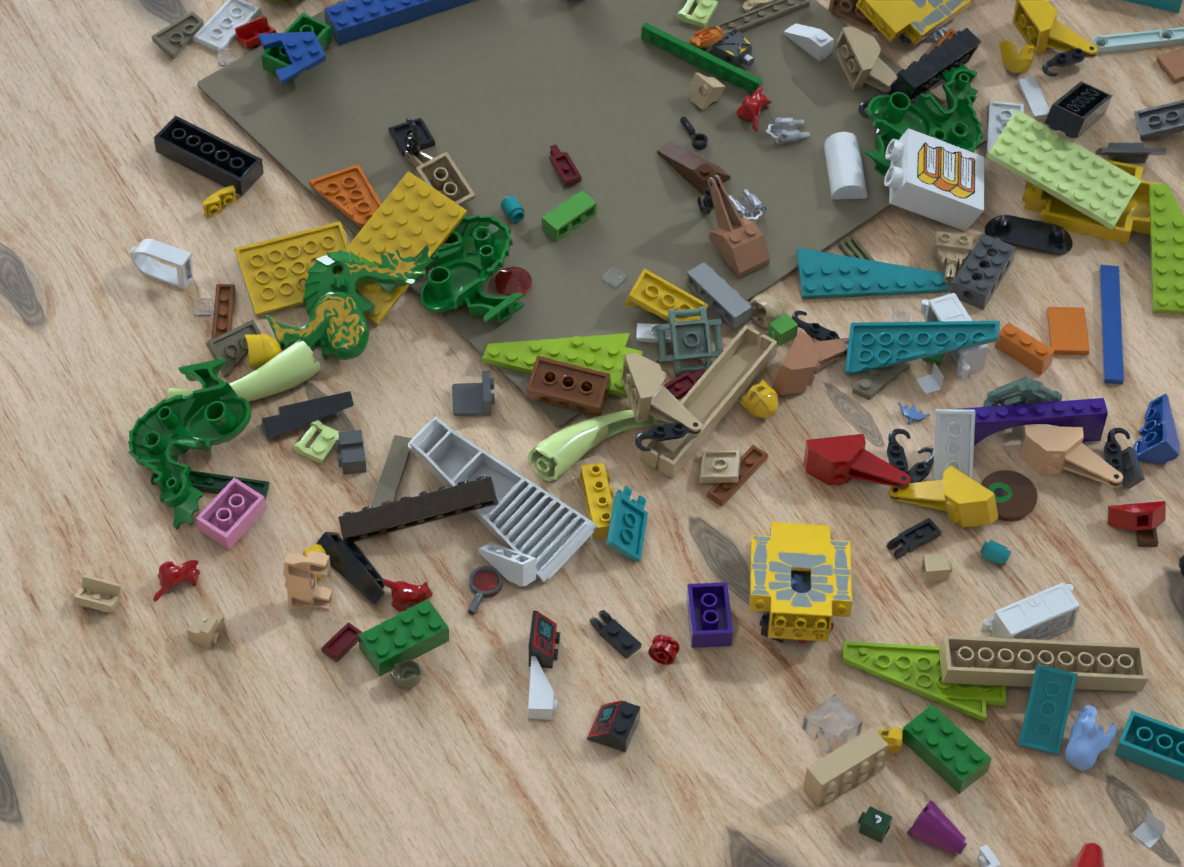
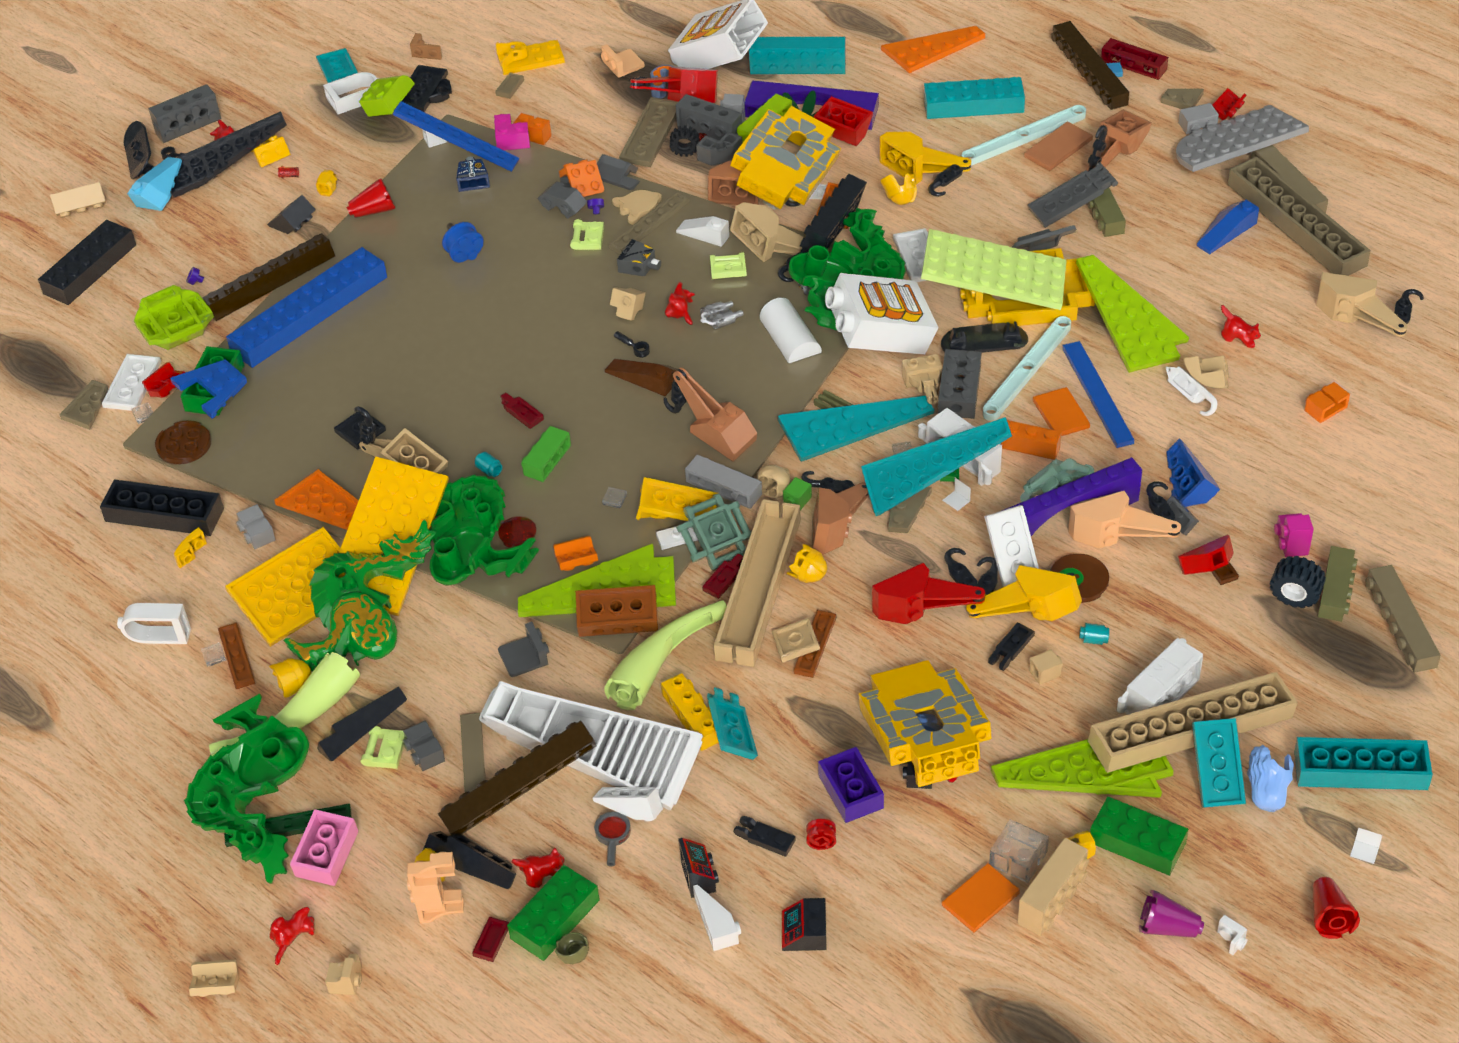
camera: 15 degrees left, 5 degrees down
dark tan wing [205,320,261,376] -> none
tan slope [621,353,702,452] -> none
green plate [641,22,763,94] -> none
orange tile [690,26,724,48] -> none
clear piece [729,189,767,221] -> none
dark green brick [858,806,893,843] -> none
medium blue piece [898,402,930,424] -> none
white tile [1018,77,1050,120] -> none
black brick [1045,81,1112,138] -> none
none -> reddish brown tile [155,420,211,464]
none -> light grey brick [236,504,276,549]
none -> orange bracket [553,535,598,571]
none -> yellowish green plate [710,252,747,279]
none -> orange tile [942,863,1020,933]
none -> light aqua beam [983,316,1071,421]

